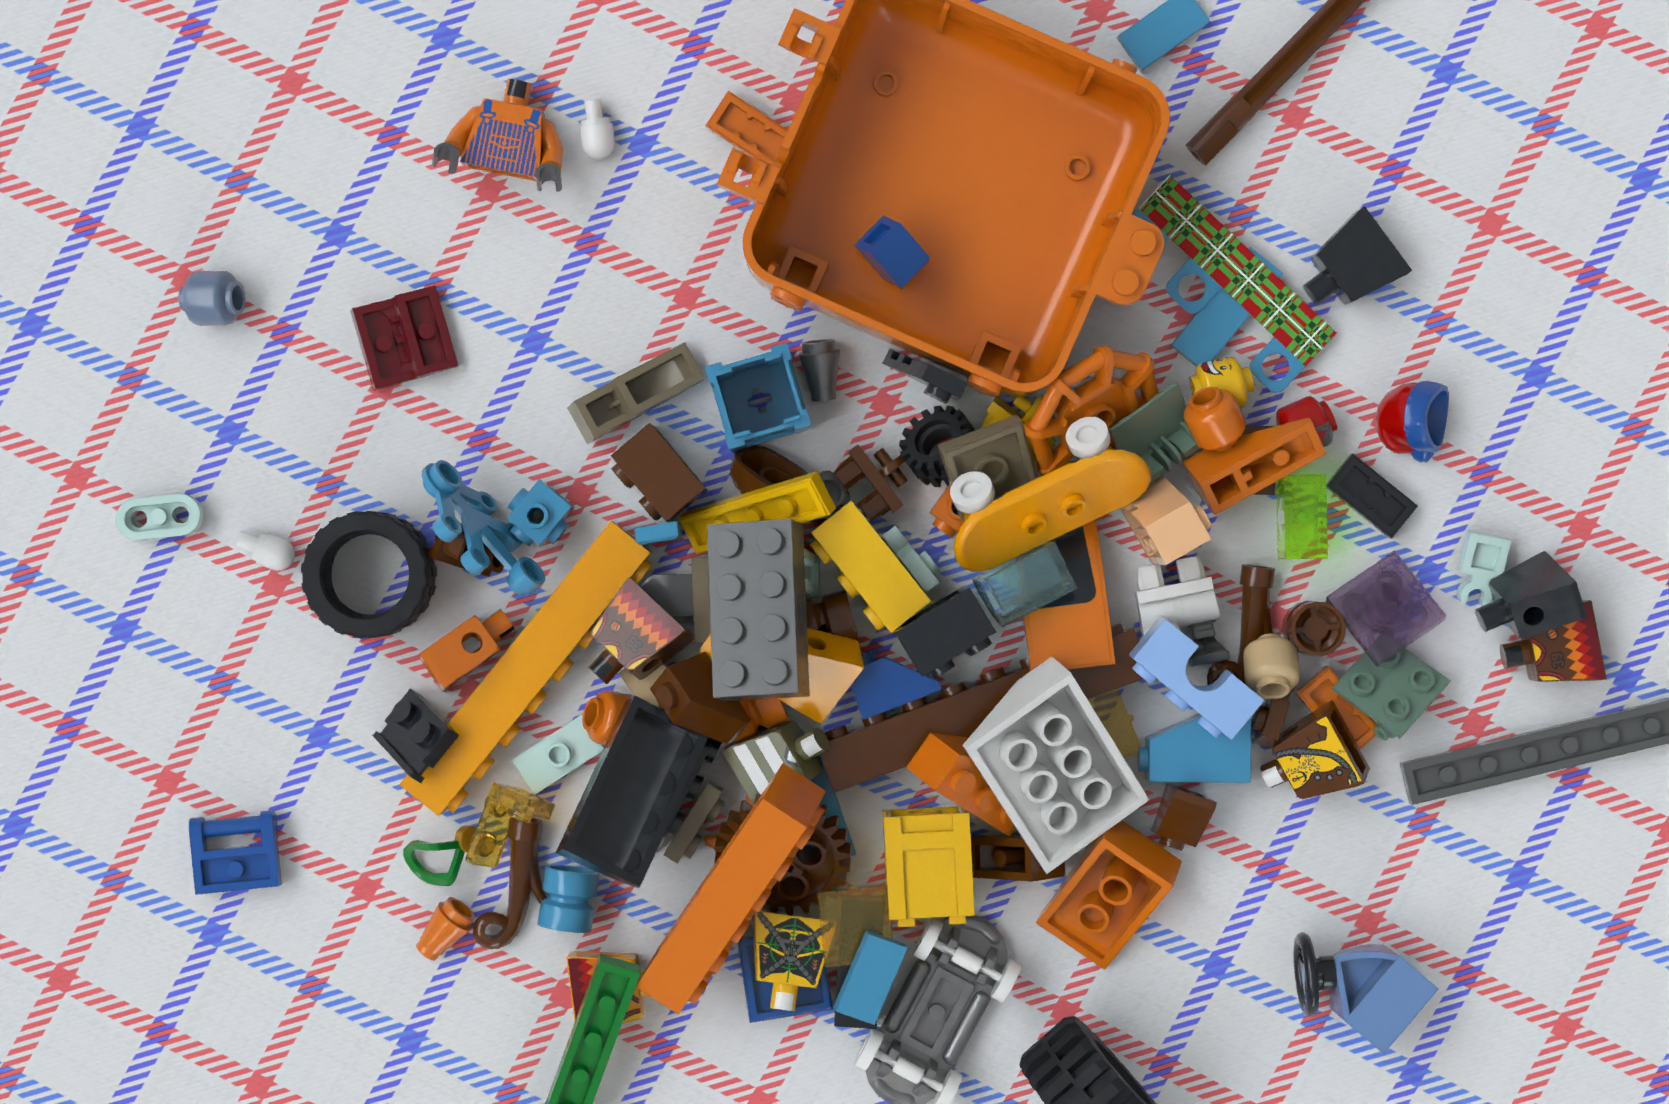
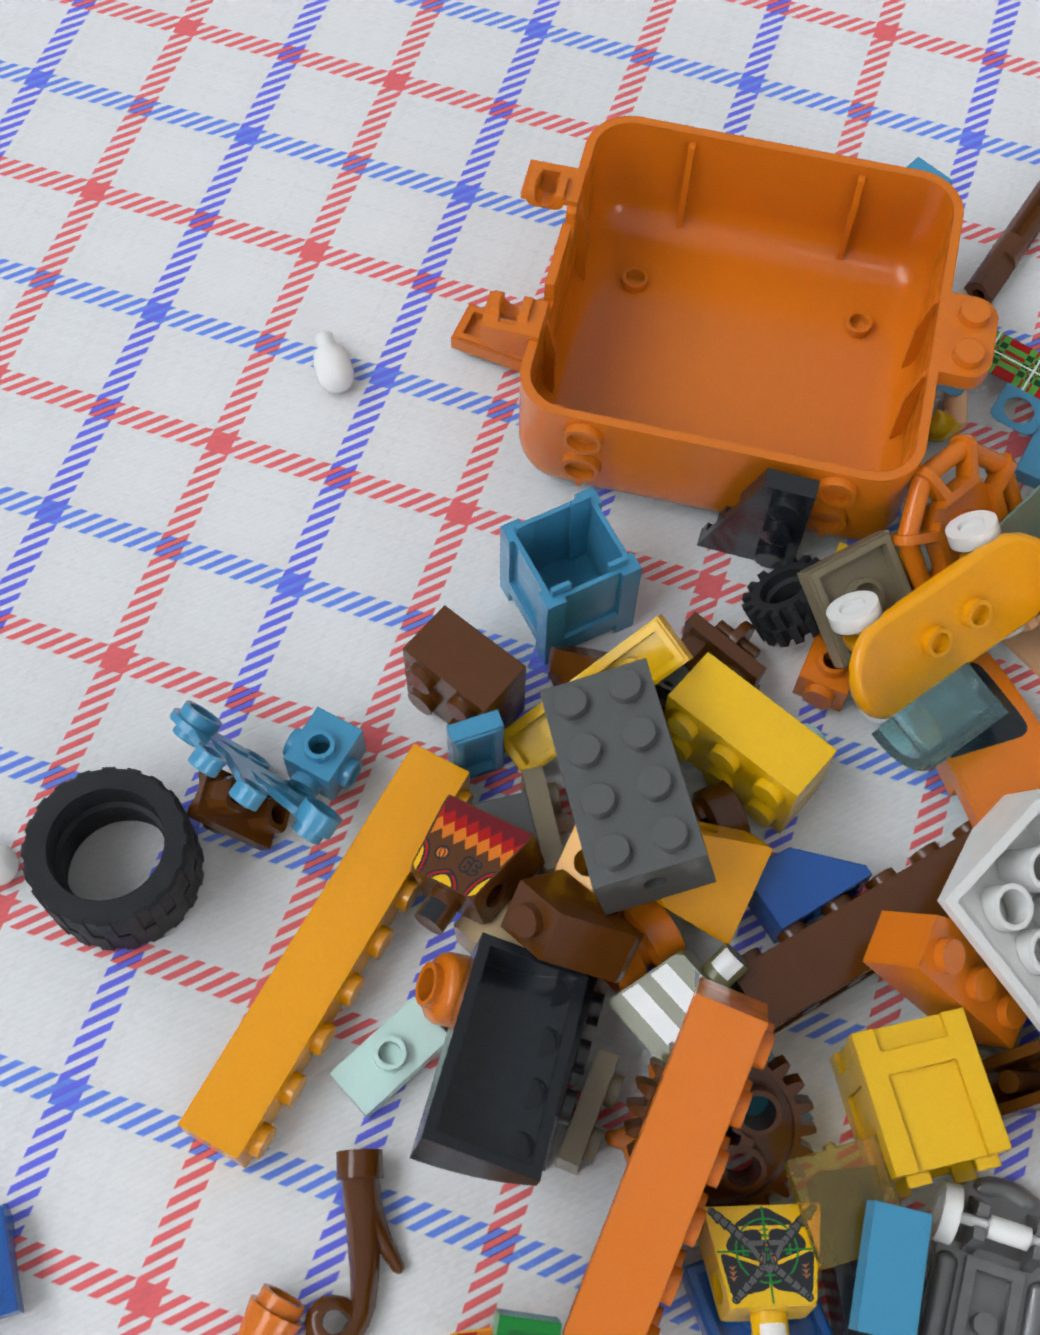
camera: 10 degrees left, 25 degrees down
dark red slope [350,286,459,391] -> none
black plate [372,688,459,783] -> none
green piece [403,826,481,886] -> none
orange torso [419,609,515,692] -> none
torso [432,79,564,192] -> none
clear yellow bracket [465,782,555,868] -> none
dark azure wheel [537,865,600,933] -> none
dark tan slope [567,342,705,444] -> none
flat silver cone [798,339,840,402] -> none
blue panel [854,215,929,289] -> none
black brick [894,586,996,679] -> none

